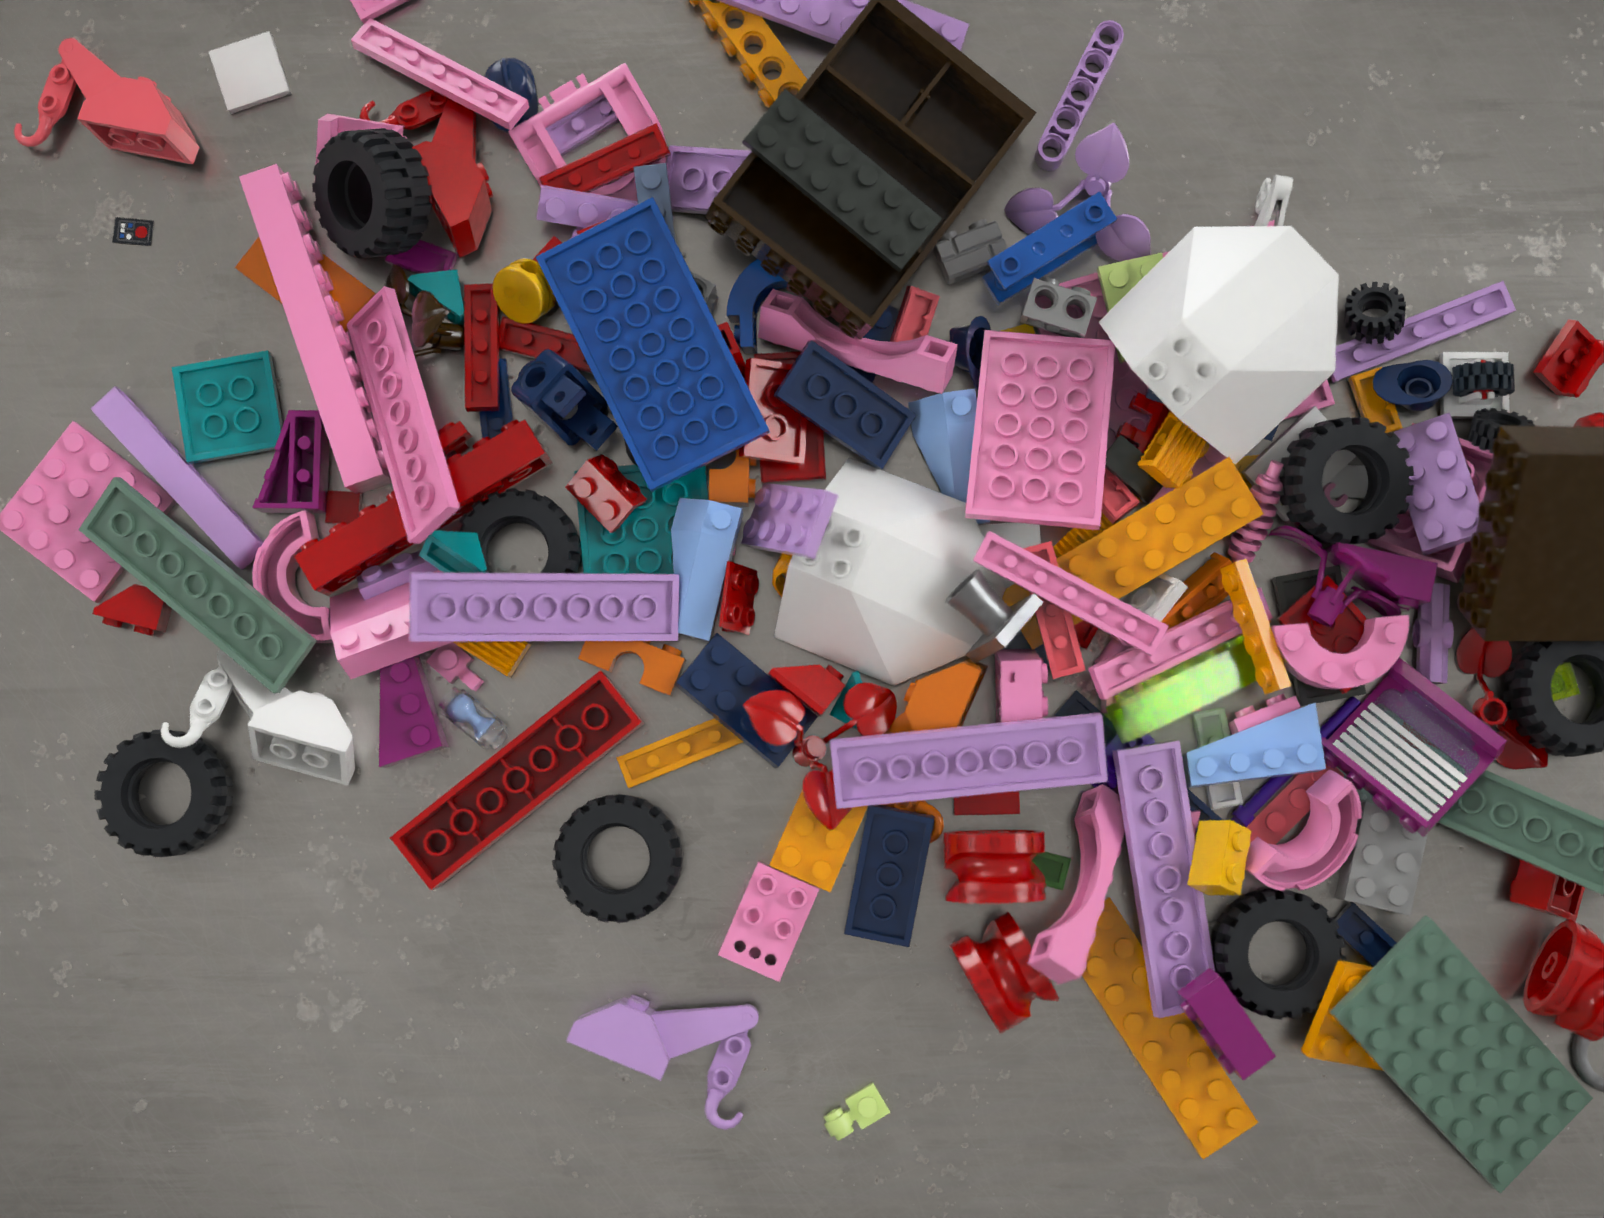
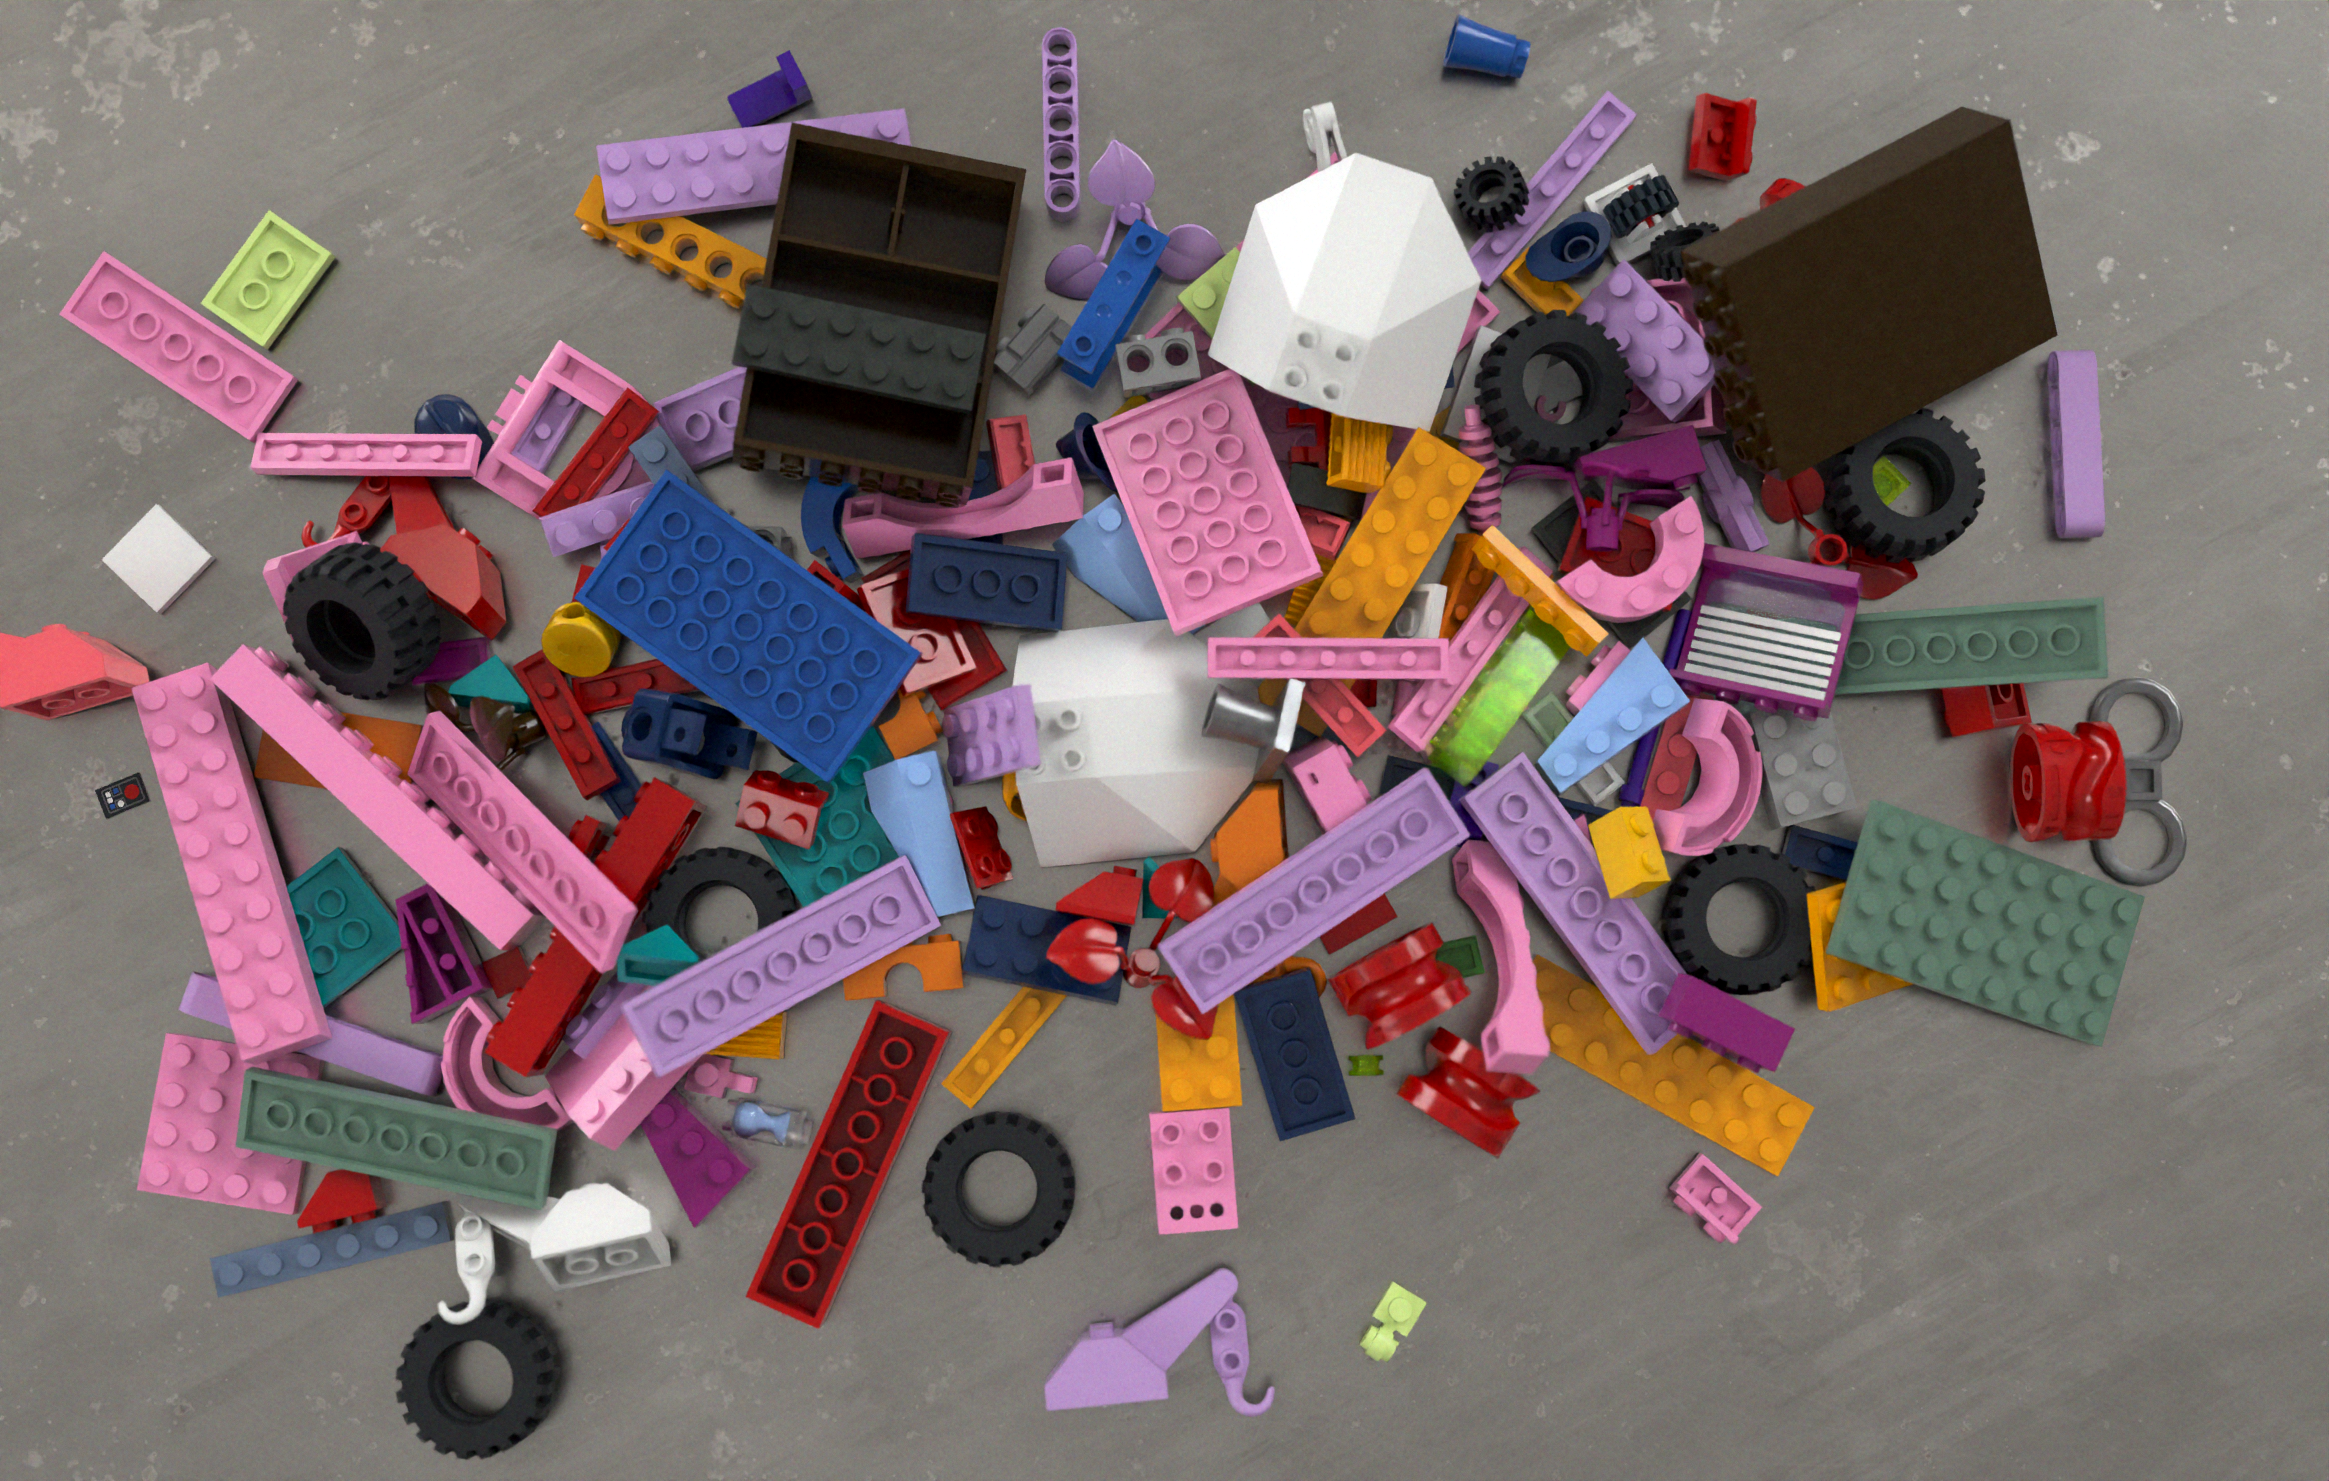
camera: 30 degrees left, 0 degrees up
none -> bright pink brick [131,662,332,1065]
none -> sand blue plate [210,1201,454,1298]
none -> clear neon green bush [1348,1055,1384,1076]
none -> blue plant [1443,14,1531,78]
none -> bright pink bracket [1669,1153,1762,1245]

